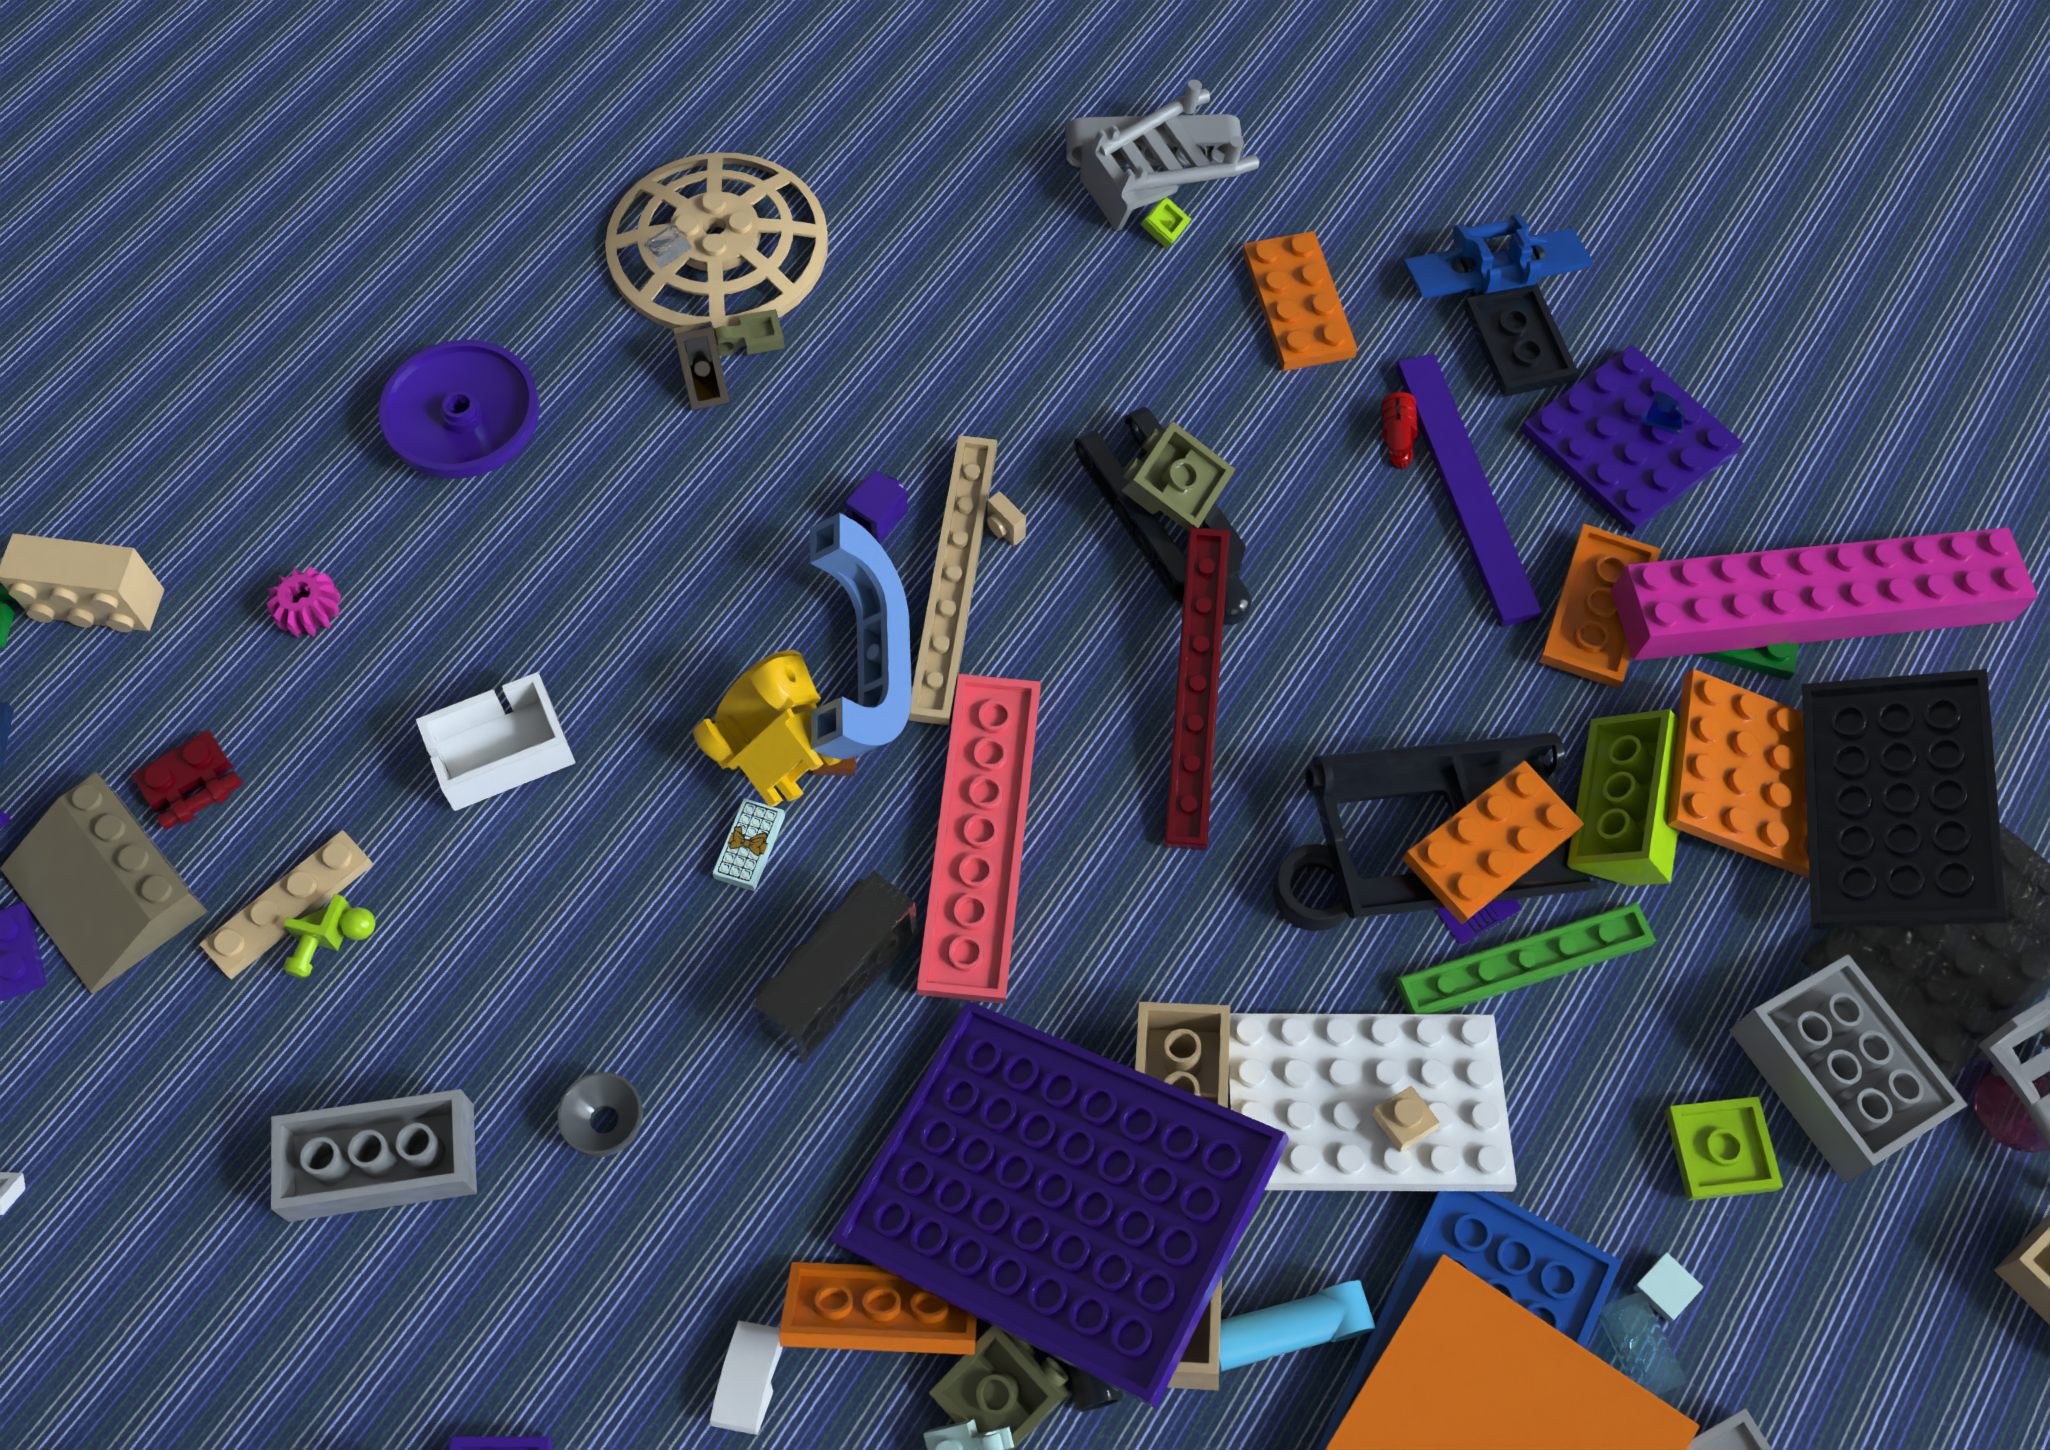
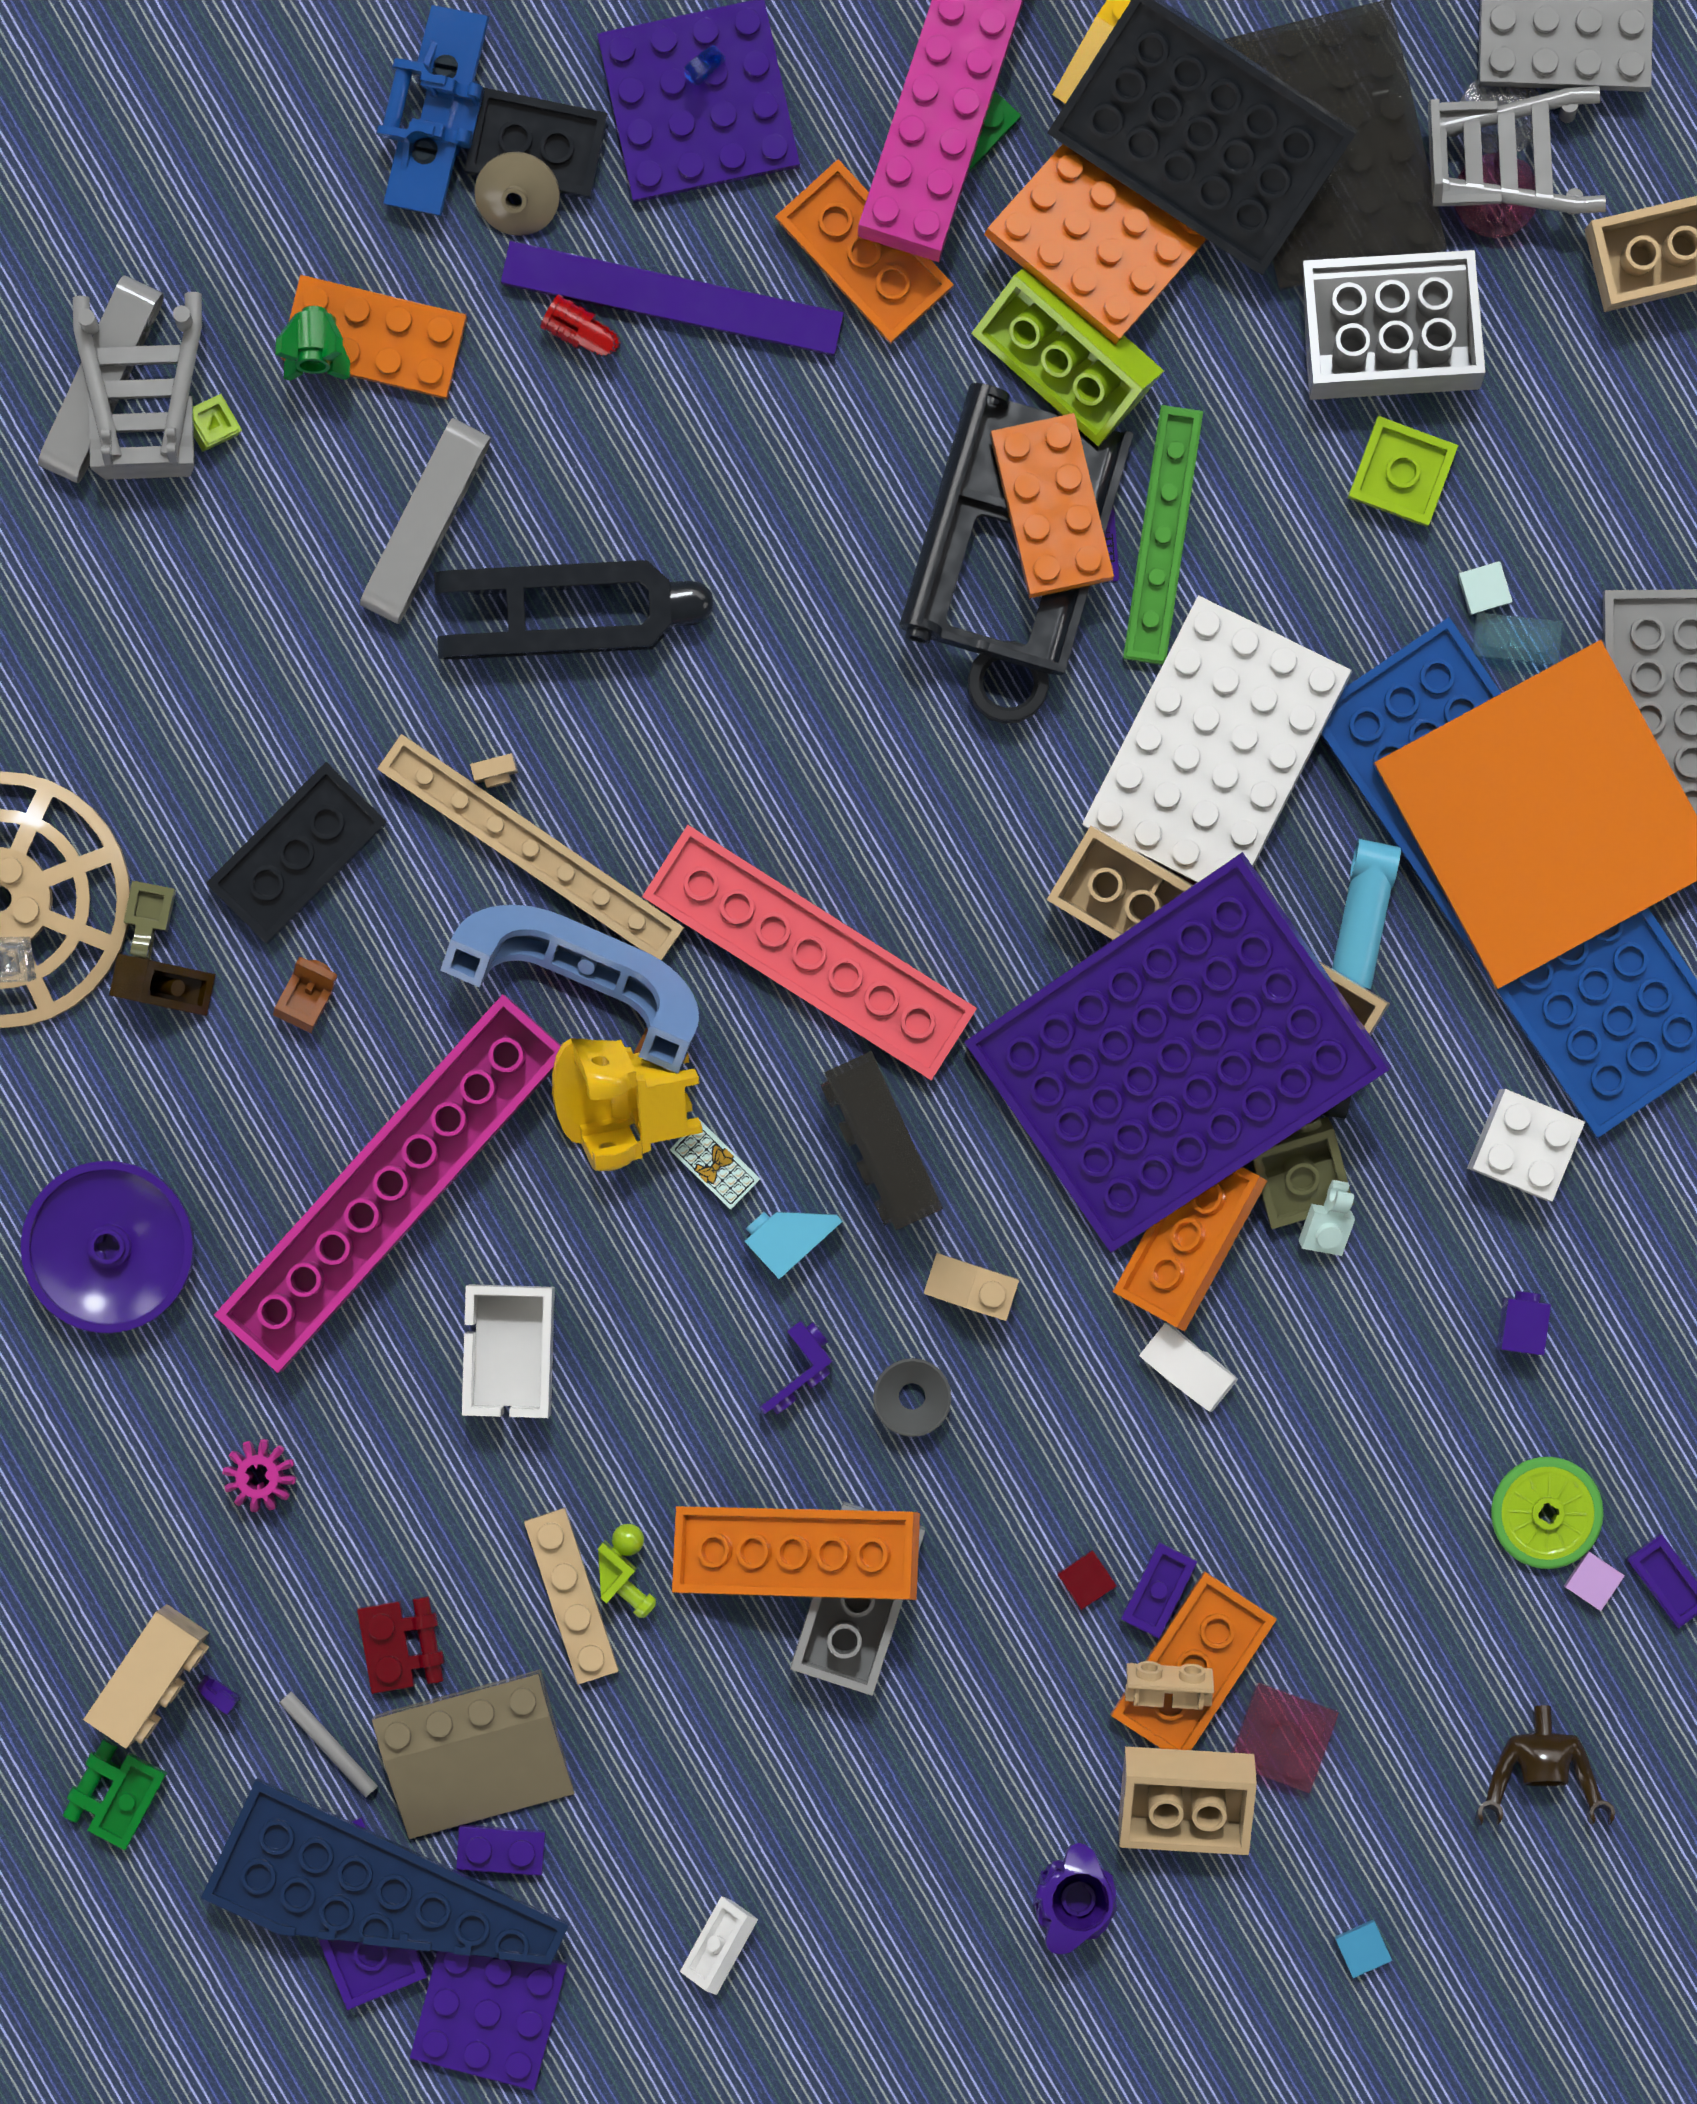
camera: 60 degrees left, 25 degrees up
dark purple brick [845,470,908,543] -> none
olive plate [1121,421,1236,532] -> none
dark red tile [1164,527,1230,851] -> none
tan plate [1372,1085,1440,1152] -> none
none -> dark purple tile [197,1674,240,1715]
none -> black plate [206,762,388,944]
none -> dark pink brick [214,994,561,1373]
none -> dark orange bracket [273,957,337,1033]
none -> green brick [275,306,350,381]
none -> light grey bar [279,1691,378,1798]
none -> light grey beam [360,418,492,624]
none -> dark tan dish [475,152,560,236]
none -> orange plate [672,1506,920,1600]
none -> medium azure slope [745,1212,843,1279]
none -> dark purple bracket [759,1320,833,1415]
none -> tan slope [923,1253,1019,1321]
none -> dark red tile [1057,1550,1117,1610]

